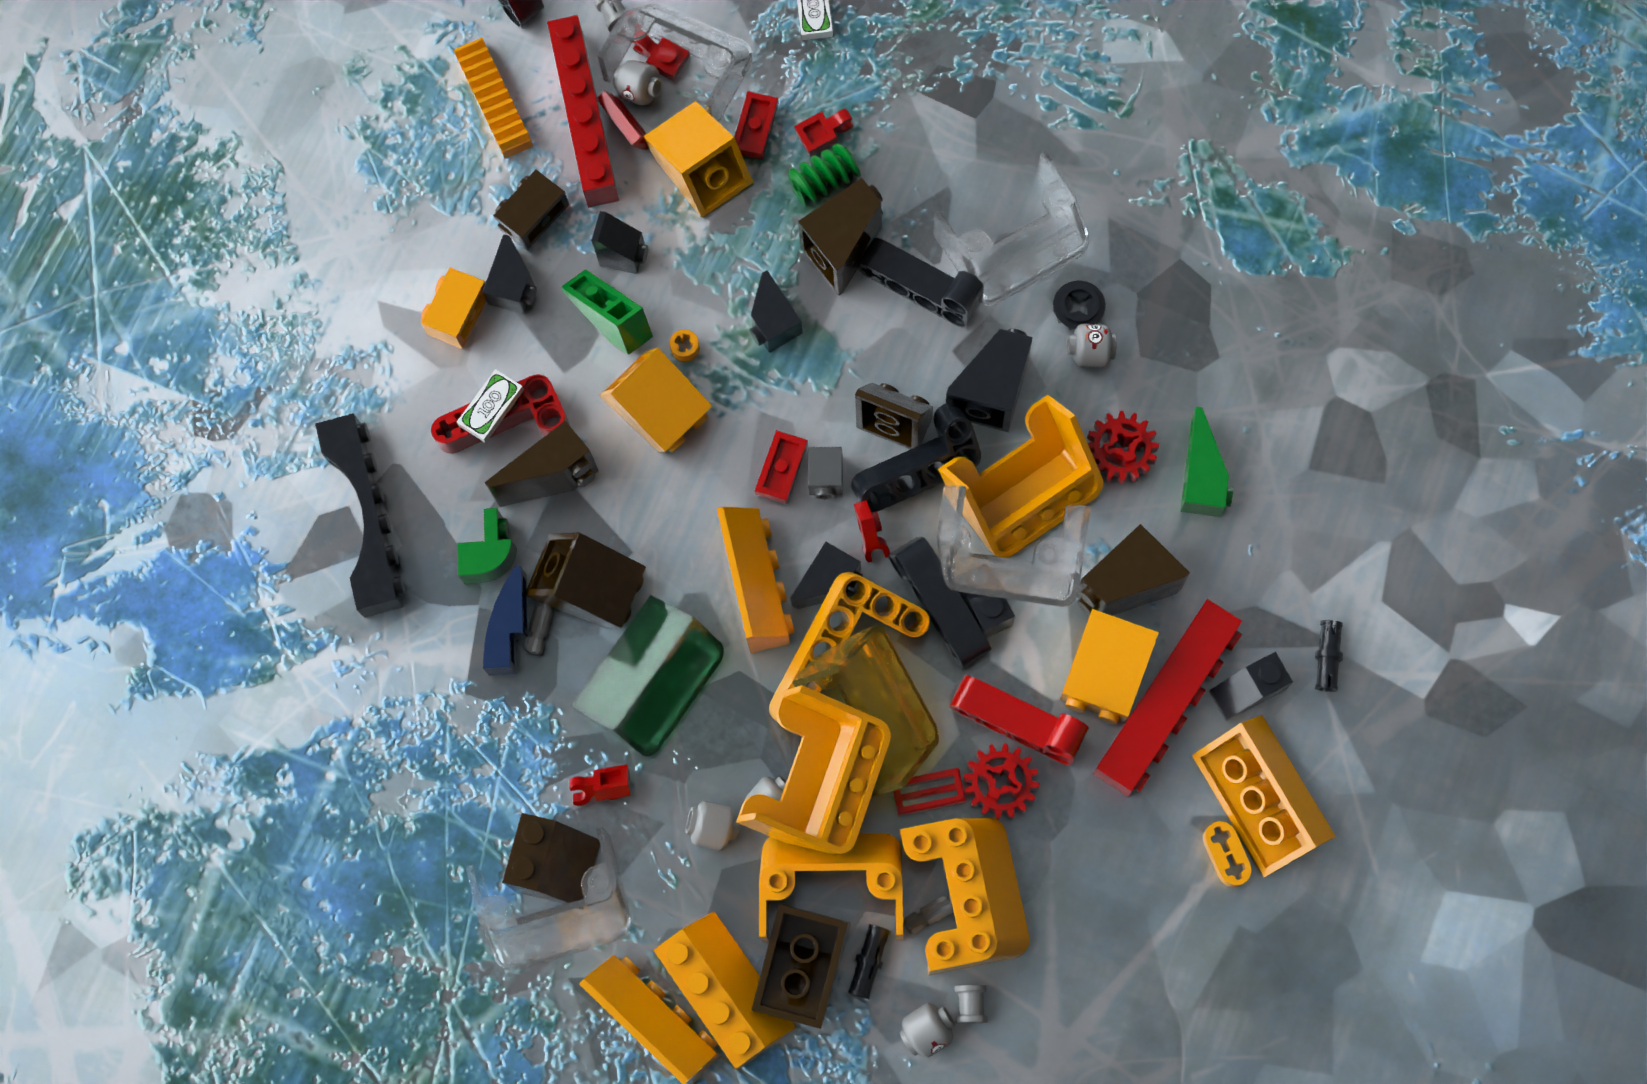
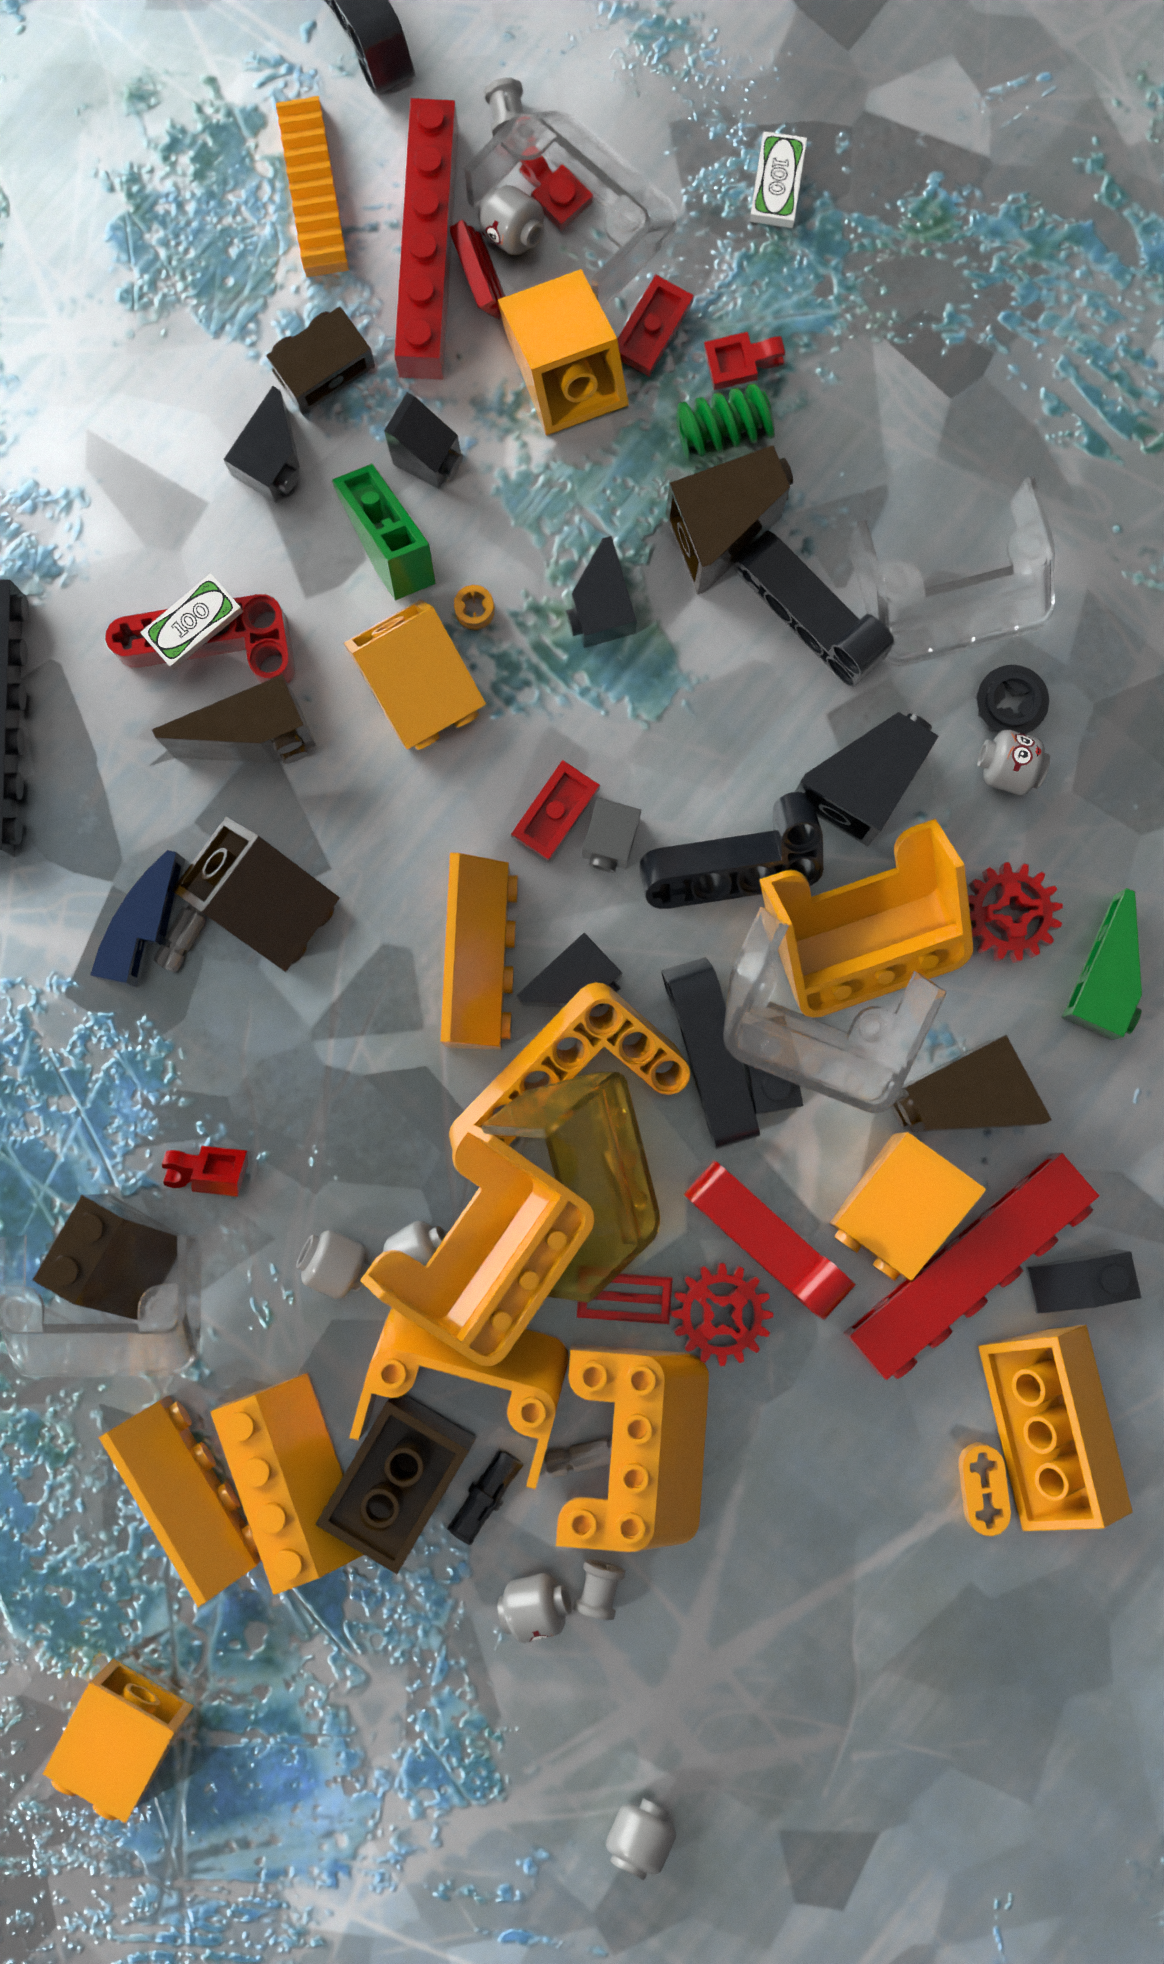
camera: 10 degrees right, 10 degrees up
light orange brick [421,267,486,349] -> none
green brick [457,508,517,584] -> none
clear green windscreen [571,595,724,756] -> none
red plate [853,500,890,563] -> none
dark brown slope [855,382,933,449] -> none

